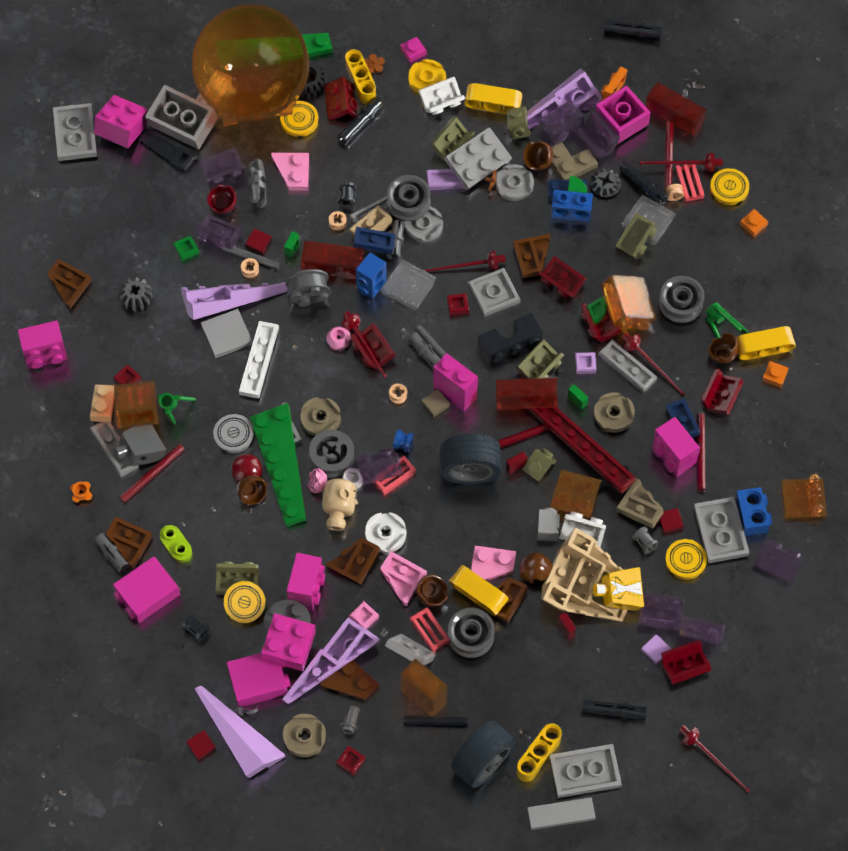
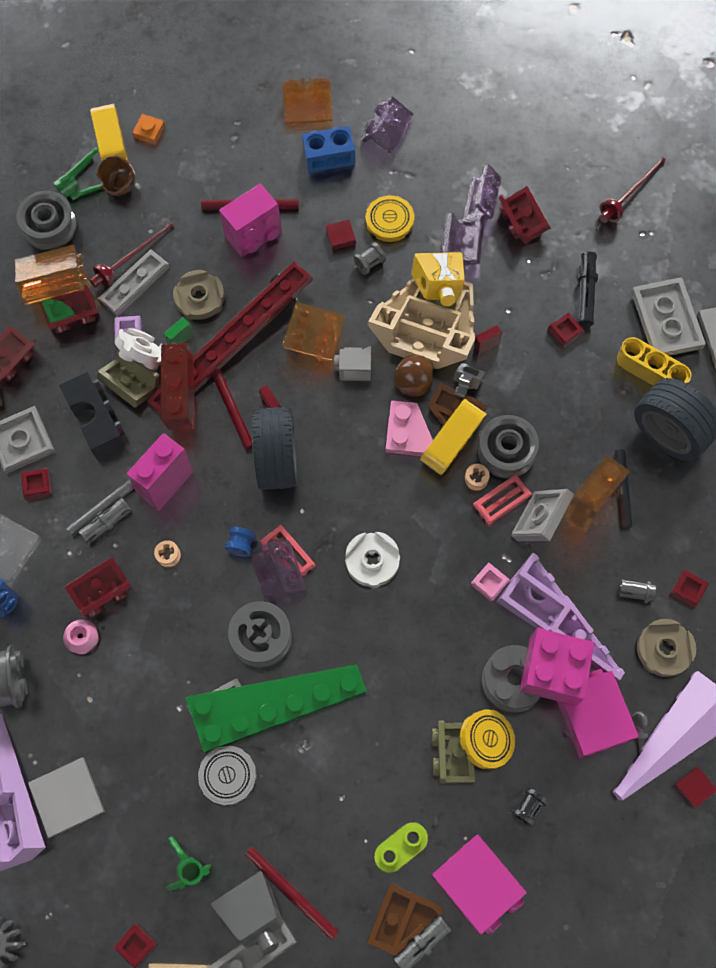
camera: 90 degrees left, 5 degrees up
clear orange brick [114,380,159,429] -> none
dark red hair [231,454,262,482] -> none
reddish brown hair [236,475,267,506] -> none
white plate [239,321,279,399] -> none
dark pink brick [287,553,326,611] -> none
dark tan plate [300,397,341,437] -> none
bright pink plate [307,468,327,493] -> none
reddish brown wing [320,660,379,701] -> none
tan piece [322,479,358,531] -> none
reddish brown wing [325,537,381,584] -> none
dark red sword [341,311,387,378] -> none
white tile [342,468,363,489] -> none
bright pink wing [380,551,427,606] -> none
reddish brown hair [416,574,448,607] -> none
dark tan tile [422,389,450,417] -> none
olive bracket [522,448,557,481] -> none
white bracket [559,511,606,547] -> none
dark tan wing [617,479,663,528] -> none
lavender tile [641,634,672,665] -> none
dark blue plate [666,398,700,438] -> none
light grey plate [693,497,749,563] -> none
dark red bracket [701,368,744,416] -> none
none -> white plate [115,328,167,370]
none -> dark grey plate [453,363,485,398]
none -> light nougat bush [464,464,489,491]
none -> dark red tile [548,312,585,348]

